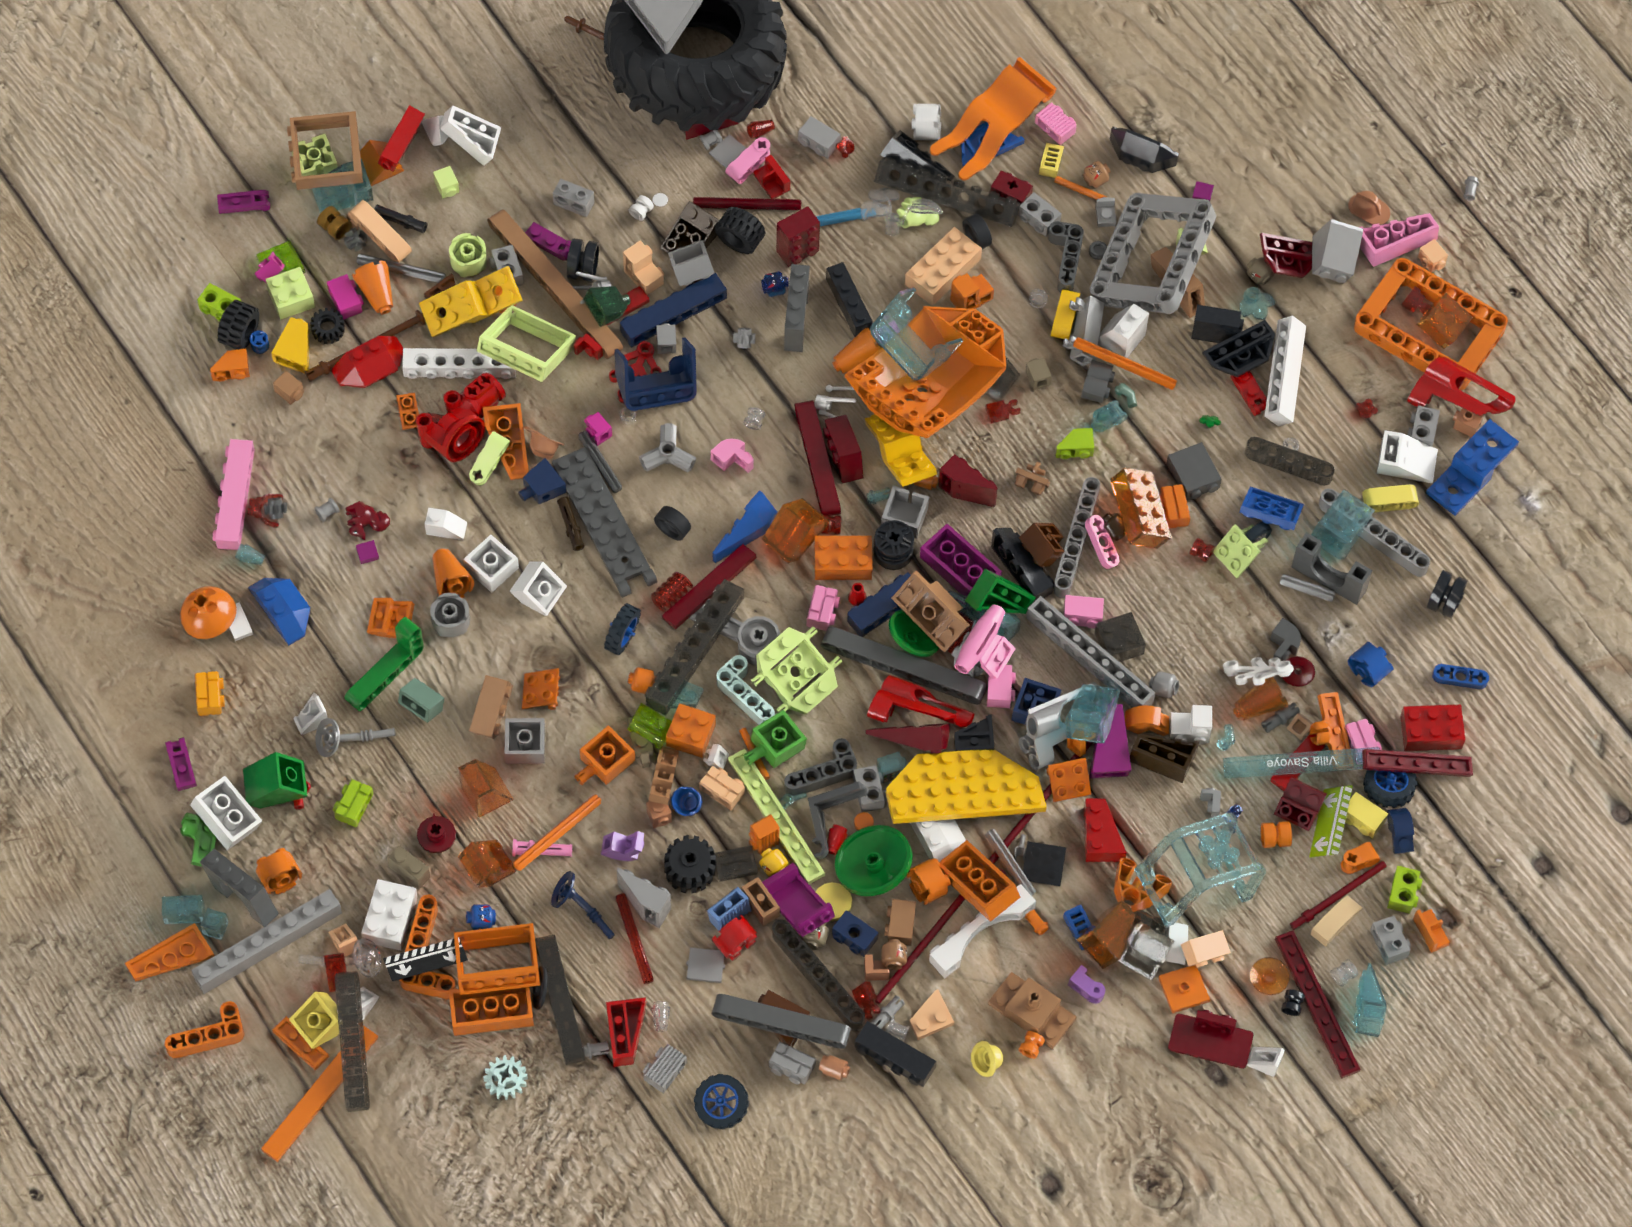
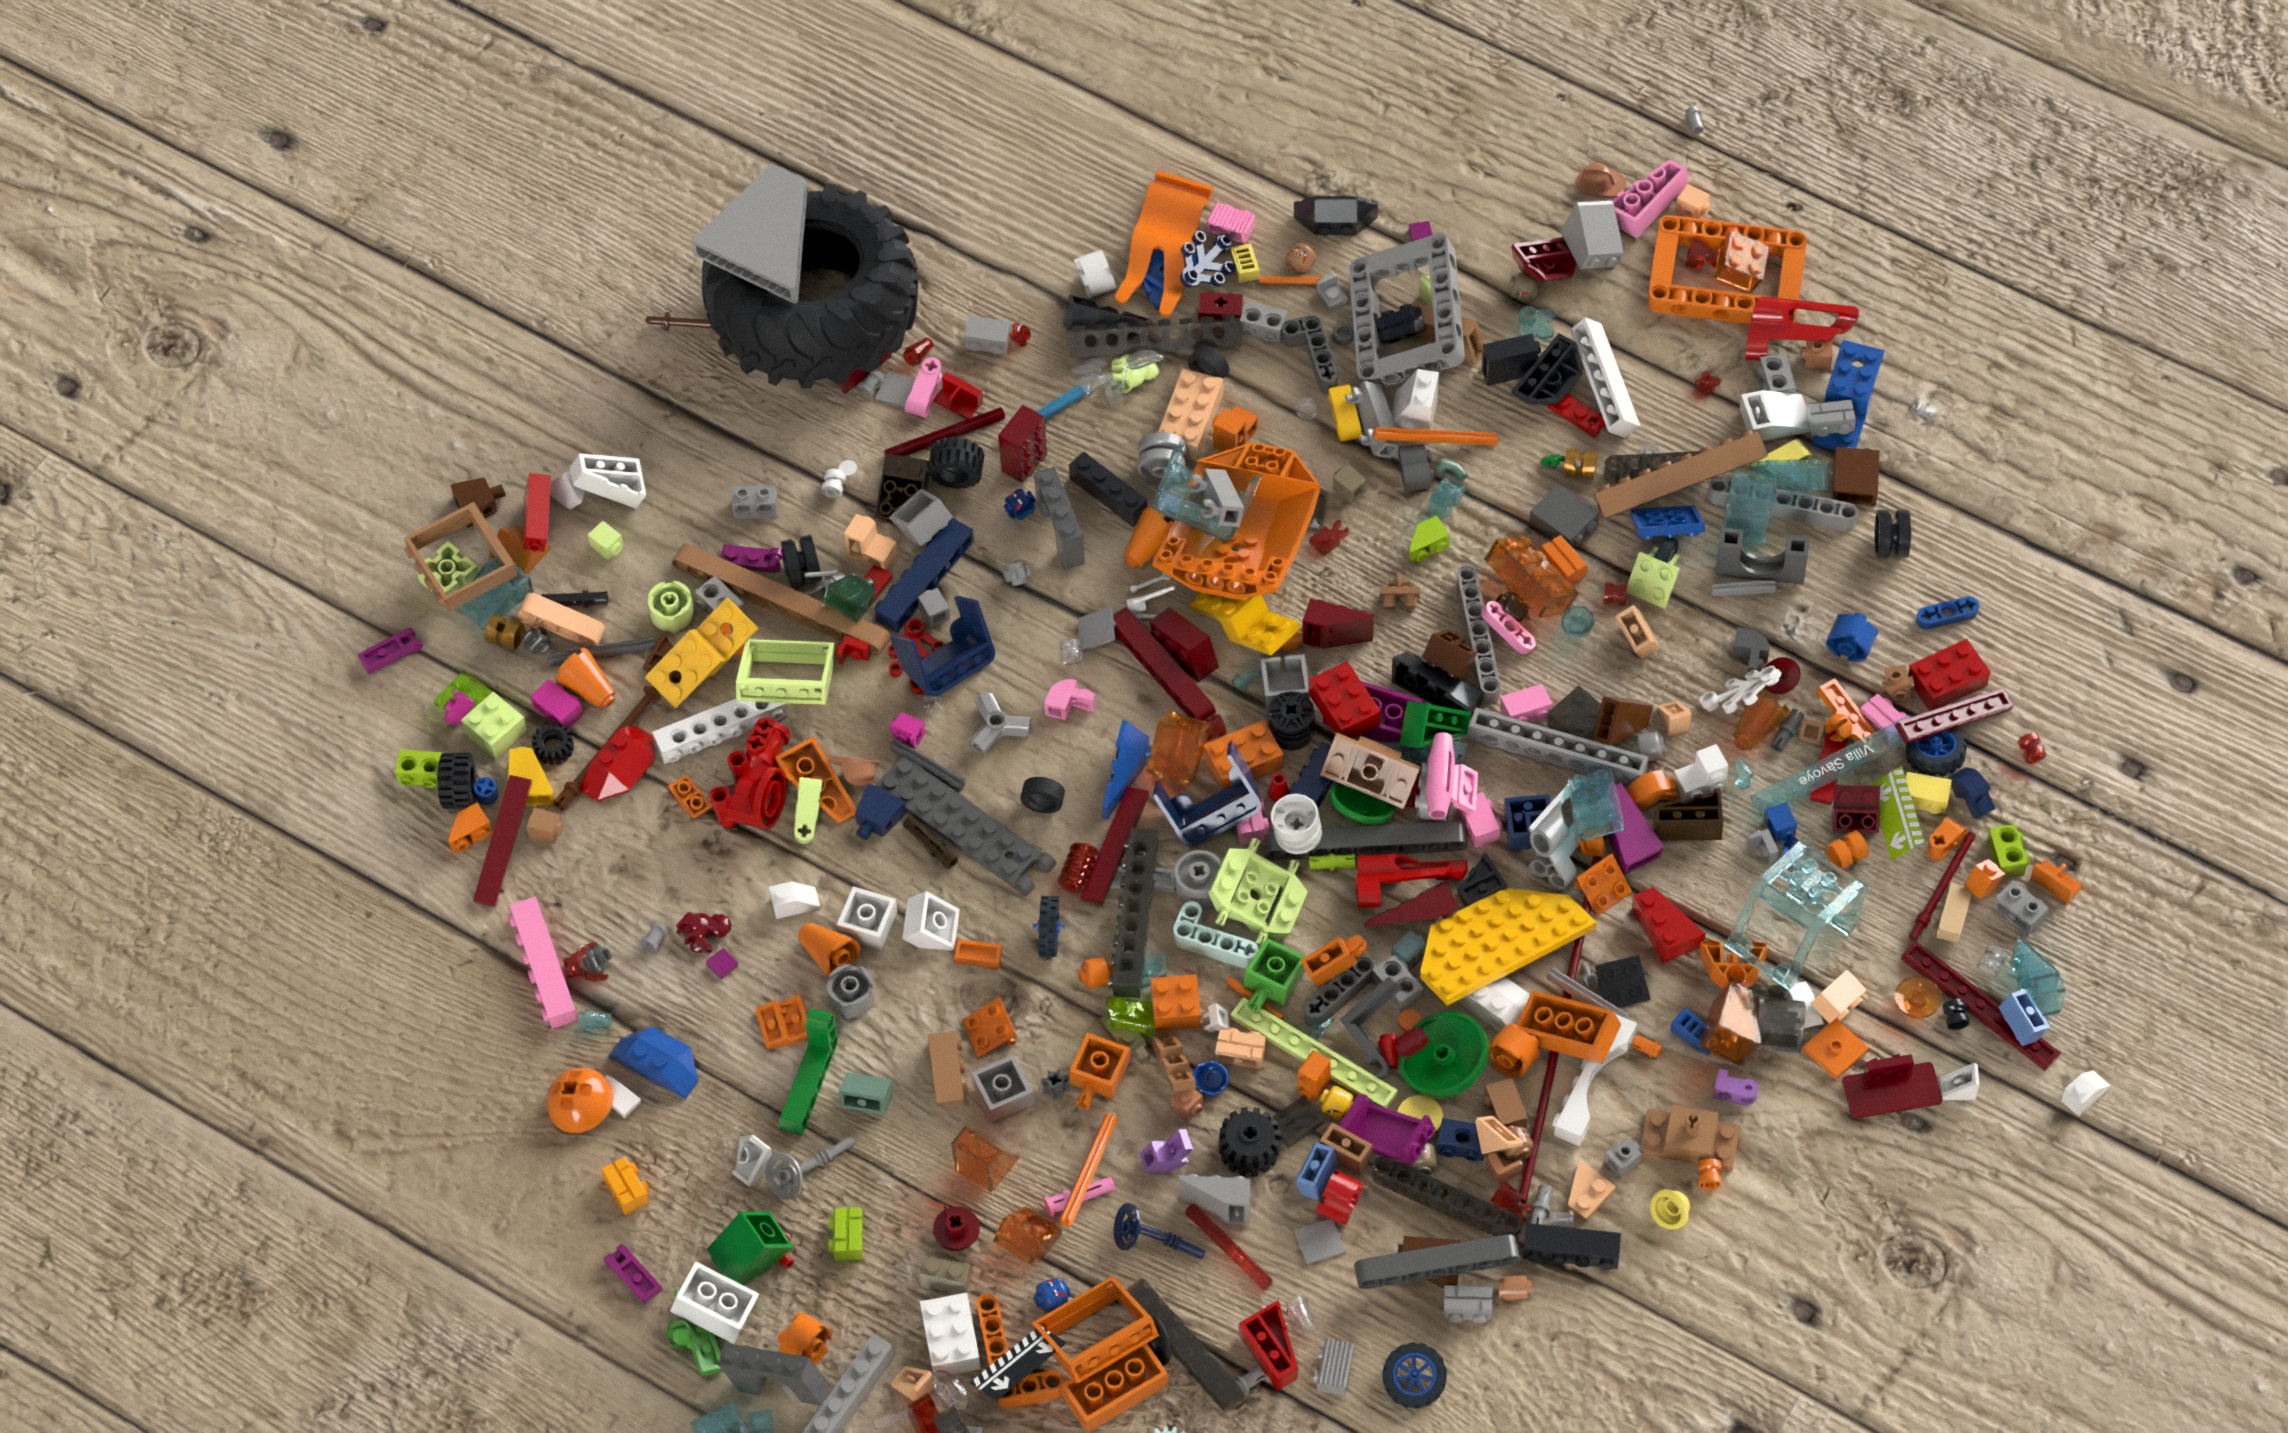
camera: 20 degrees left, 5 degrees down
none -> reddish brown torso [450,477,506,528]
none -> dark red tile [473,775,532,907]
none -> orange tile [954,939,1003,968]
none -> dark grey gear [1041,1069,1070,1100]
none -> light grey piece [1077,607,1116,652]
none -> light grey wheel [1138,432,1186,484]
none -> dark blue windscreen [1153,741,1262,847]
none -> plant [1180,231,1236,288]
none -> light grey brick [1189,468,1244,527]
none -> white wheel [1271,794,1322,854]
none -> orange hinge [1300,935,1368,987]
none -> red brick [1308,661,1381,739]
none -> lime pin [1309,853,1355,871]
none -> black brick [1375,304,1426,344]
none -> dark red brick [1394,1026,1430,1059]
none -> light nougat slope [1475,1116,1523,1154]
none -> clear light blue hair [1561,606,1595,638]
none -> pearl gold wheel [1563,448,1597,480]
none -> reddish brown slope [1592,696,1653,745]
none -> medium nougat brick [1593,430,1768,519]
none -> light grey brick [1604,1138,1642,1178]
none -> light nougat brick [1615,605,1660,659]
none -> light nougat slope [1657,701,1691,736]
none -> clear light blue slope [1749,459,1828,491]
none -> blue brick [1764,802,1797,842]
none -> light grey brick [1807,400,1856,437]
none -> reddish brown brick [1832,447,1880,506]
none -> medium nougat brick [1881,665,1915,702]
none -> orange brick [1964,859,2005,899]
none -> medium blue brick [1998,989,2050,1046]
none -> clear red wheel [2017,733,2046,764]
none -> white slope [2061,1071,2111,1116]

